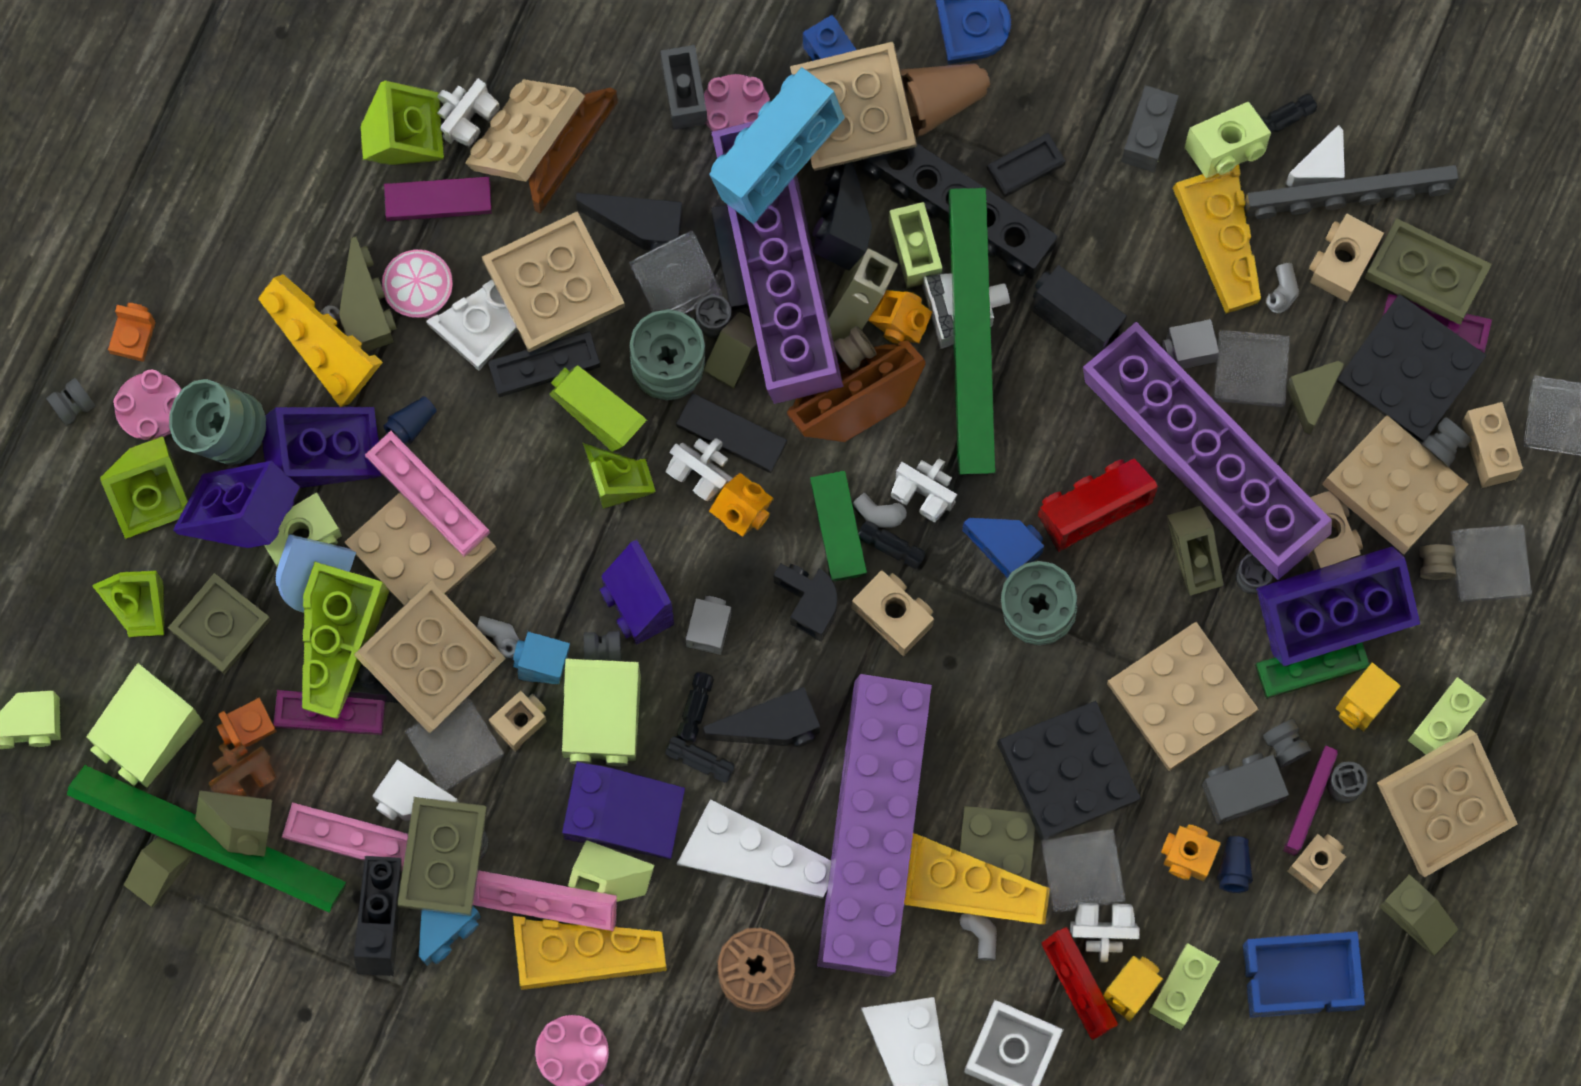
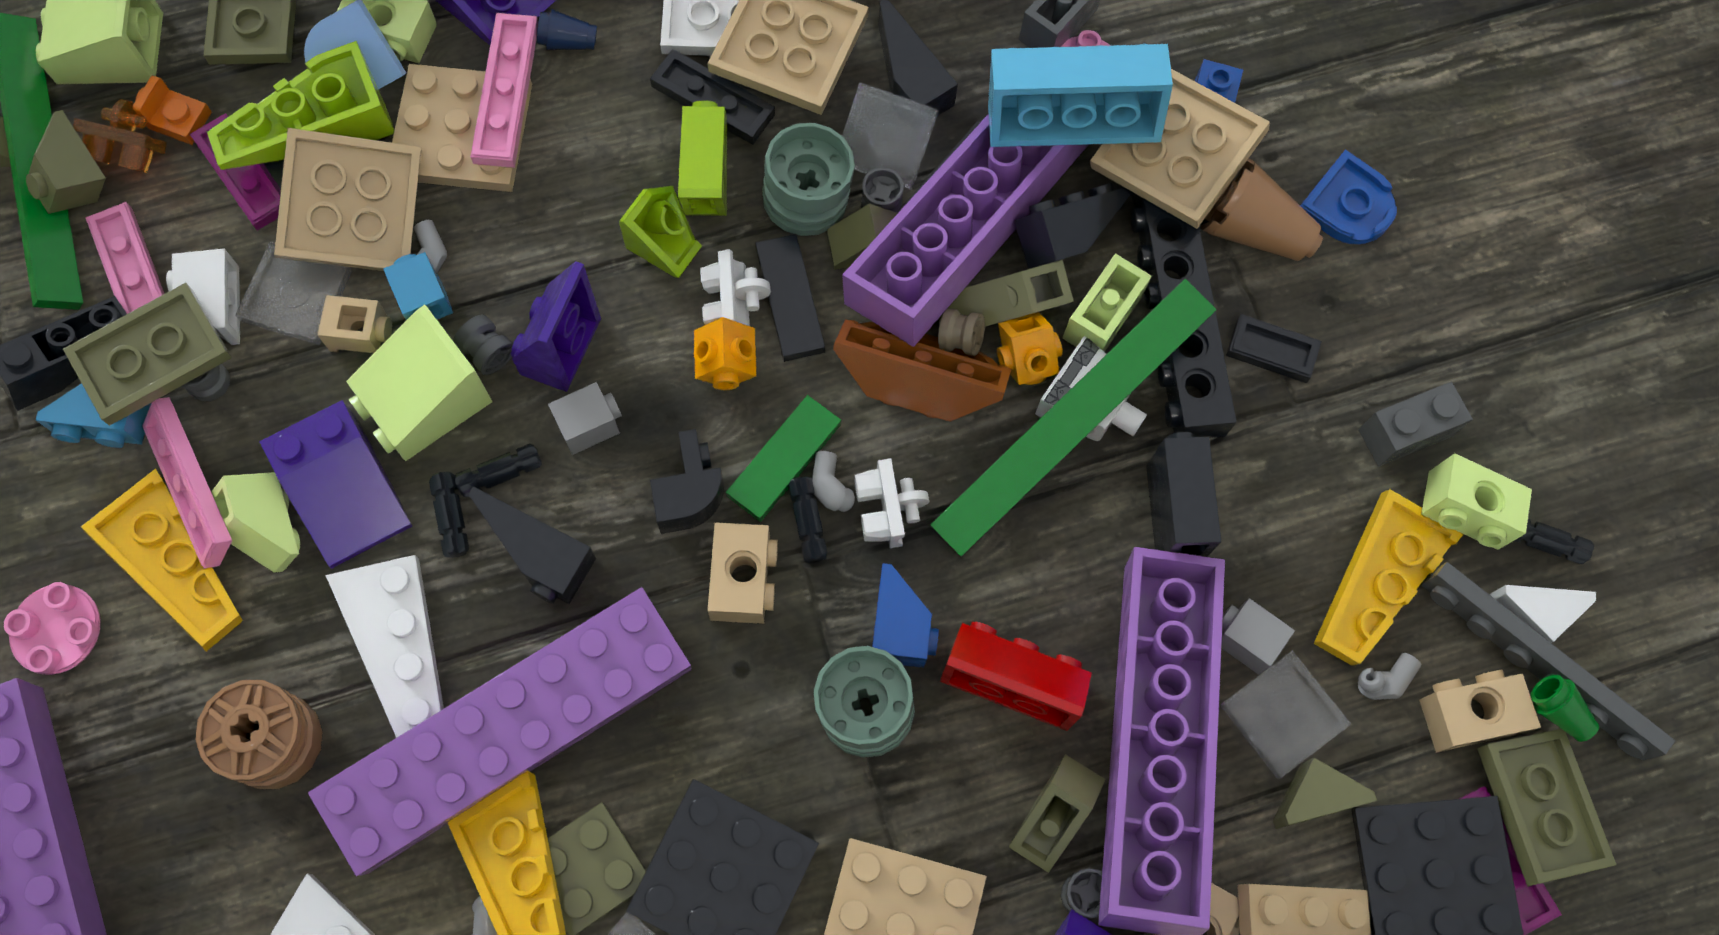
camera: 45 degrees right, 5 degrees down
none -> green cone [1531,675,1599,742]

